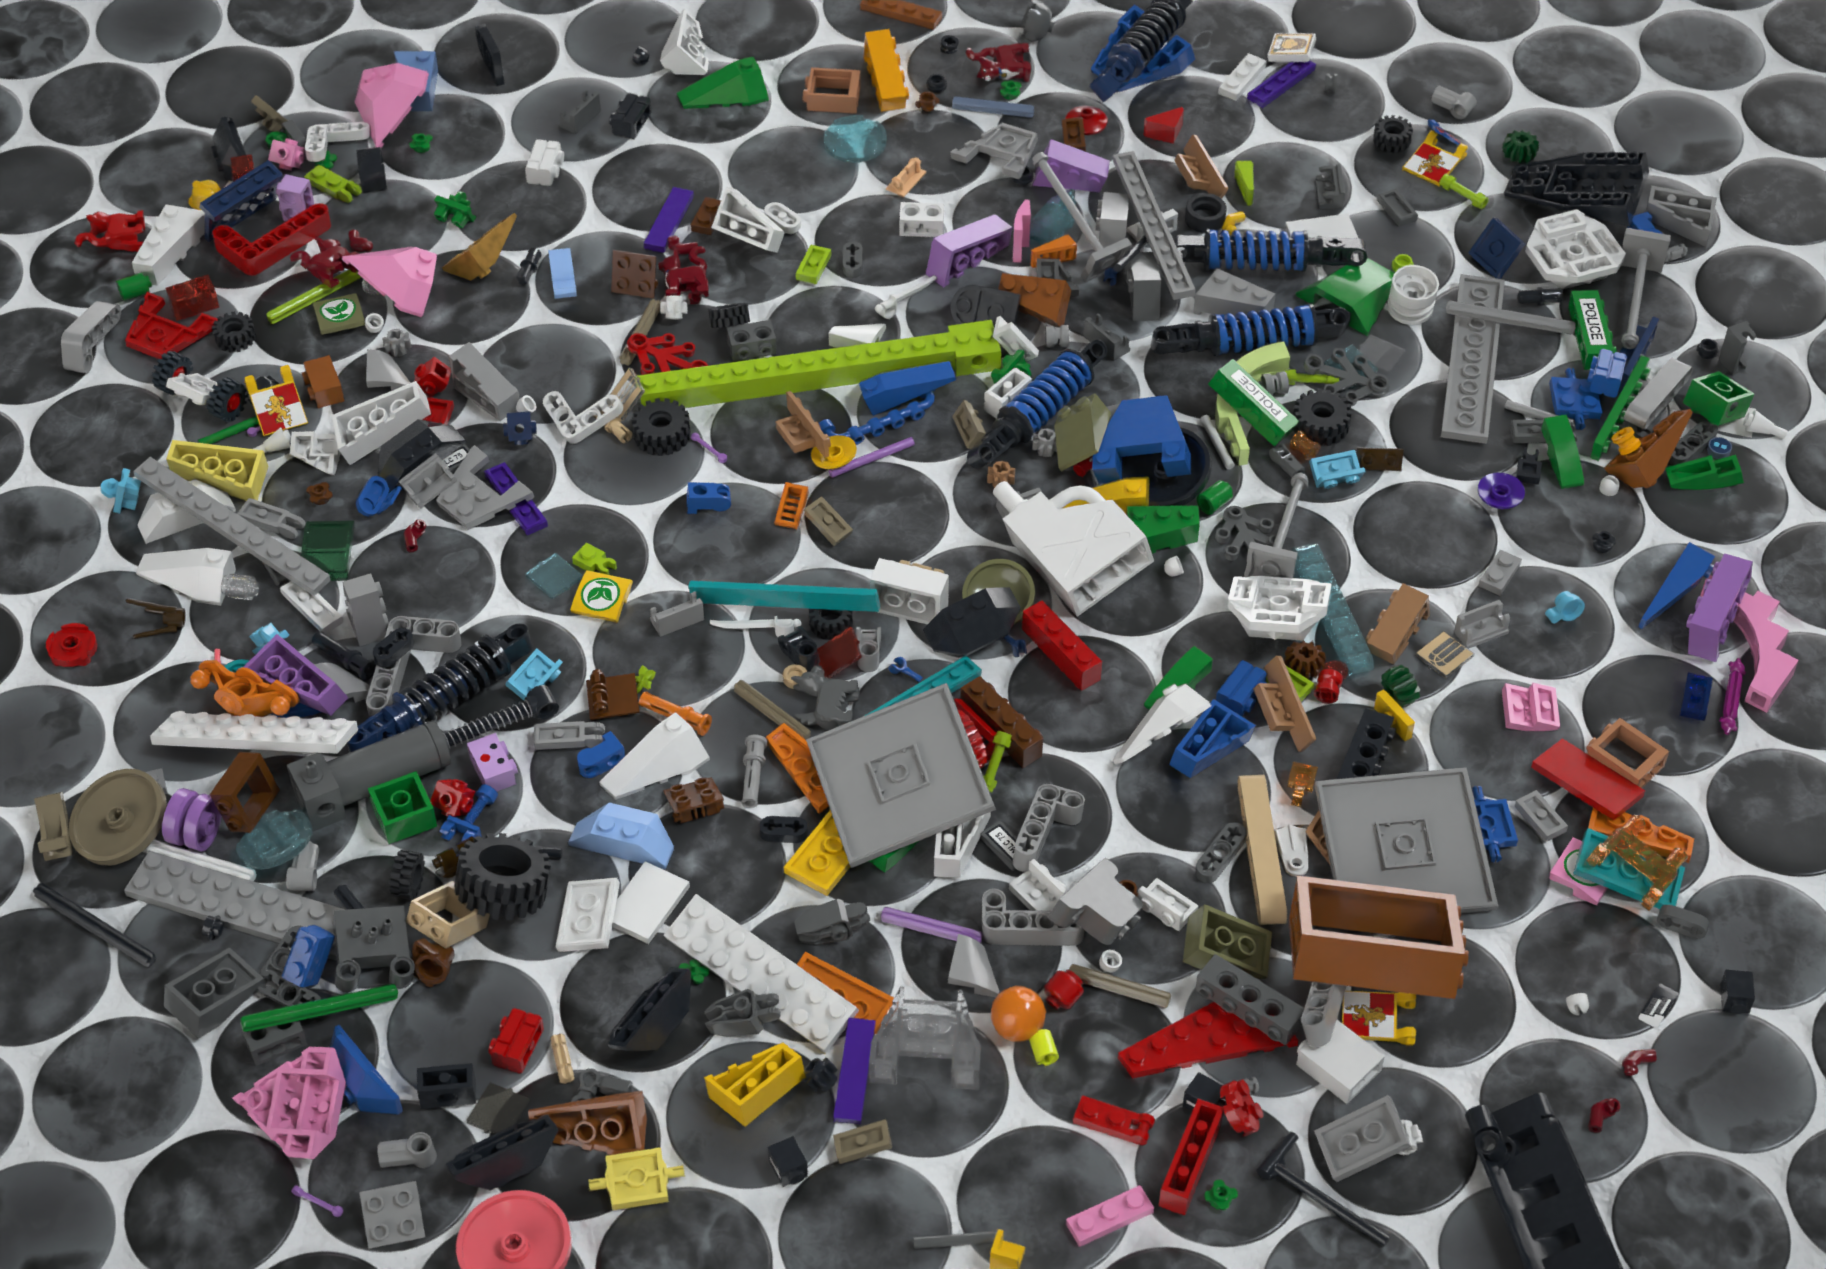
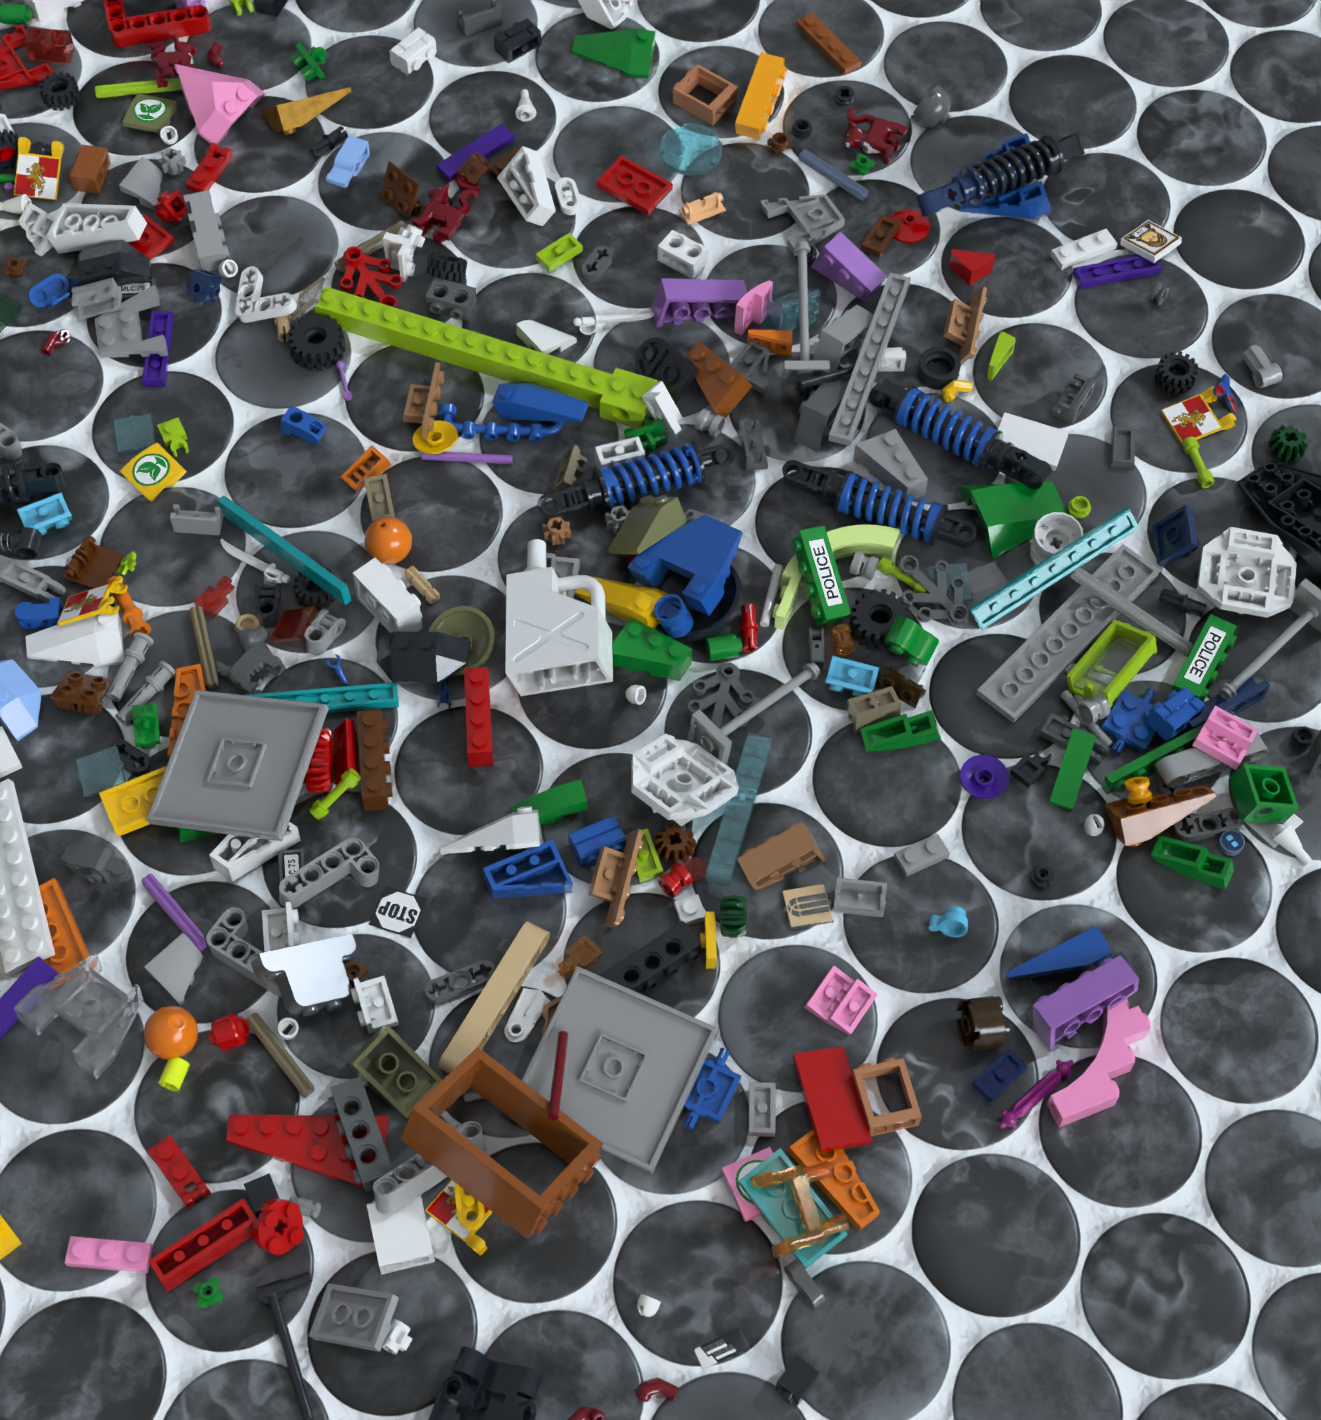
camera: 30 degrees right, 10 degrees up
none -> flag [57,576,128,626]
none -> clear light blue piece [76,746,126,798]
none -> light grey pin [106,632,154,702]
none -> green hips [132,703,161,749]
none -> red plate [185,143,233,193]
none -> clear red plate [194,575,235,619]
none -> orange piece [364,516,412,565]
none -> sticker [369,886,427,938]
none -> white bracket [383,232,415,283]
none -> yellow plate [455,1184,485,1231]
none -> reddish brown brick [459,151,493,184]
none -> white cone [516,89,536,121]
none -> dark red bar [548,1031,569,1121]
none -> red plate [597,155,673,215]
none -> blue wheel [654,594,693,638]
none -> white plate [674,894,705,926]
none -> red pin [740,604,759,653]
none -> dark tan hinge [847,686,901,734]
none -> green slope [860,710,941,751]
none -> green brick [885,616,939,667]
none -> dark brown brick [957,995,1010,1052]
none -> tile [968,507,1139,630]
none -> lime door [1067,619,1157,708]
none -> light grey wheel [1076,694,1110,726]
none -> bright pink slope [1192,706,1258,770]

